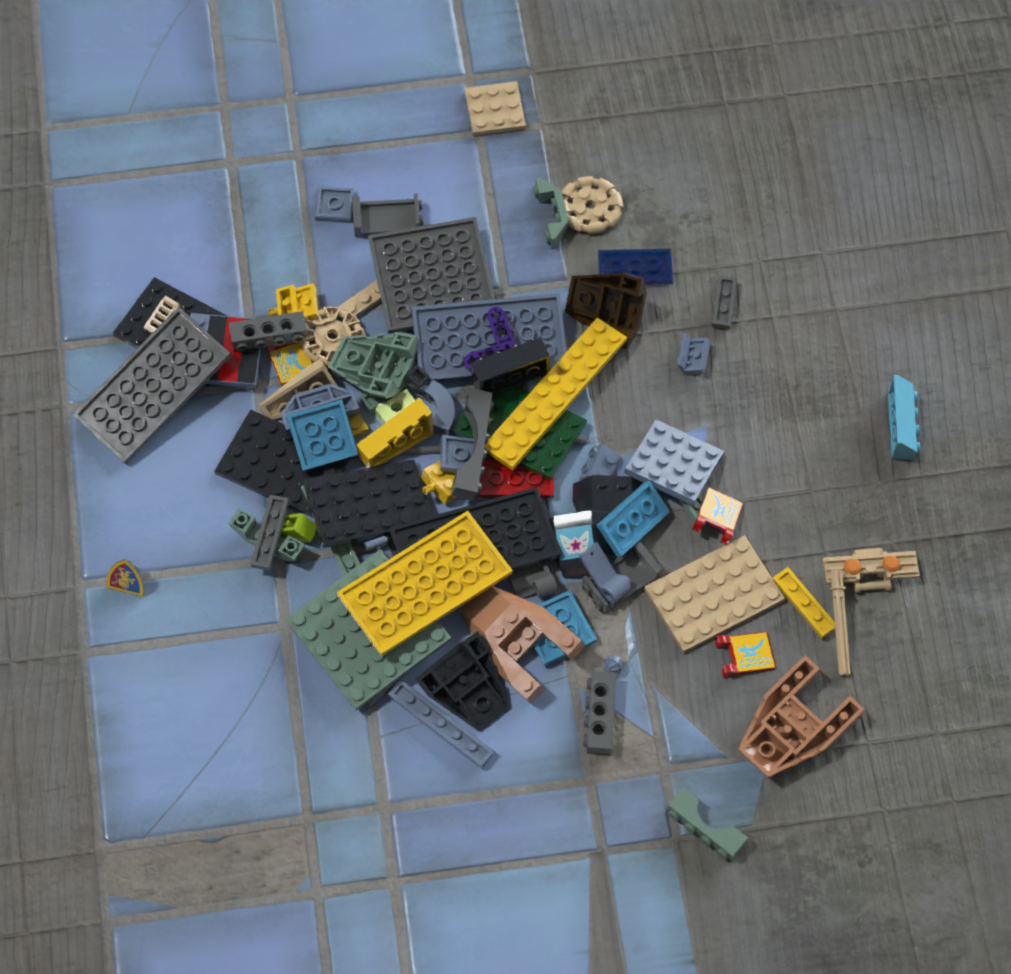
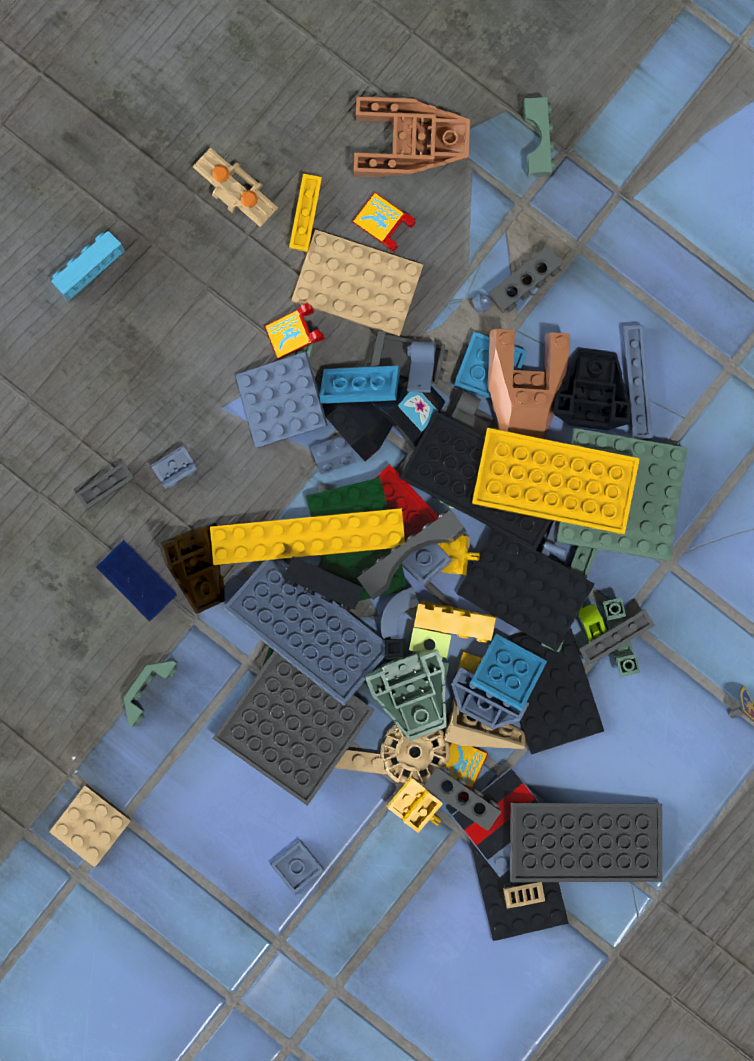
camera: 135 degrees left, 20 degrees up
dark grey panel [352,193,423,237] -> none
dark purple beam [463,306,515,371] -> none
tan plate [562,176,623,234] -> none
tan axle [830,569,851,676] -> none

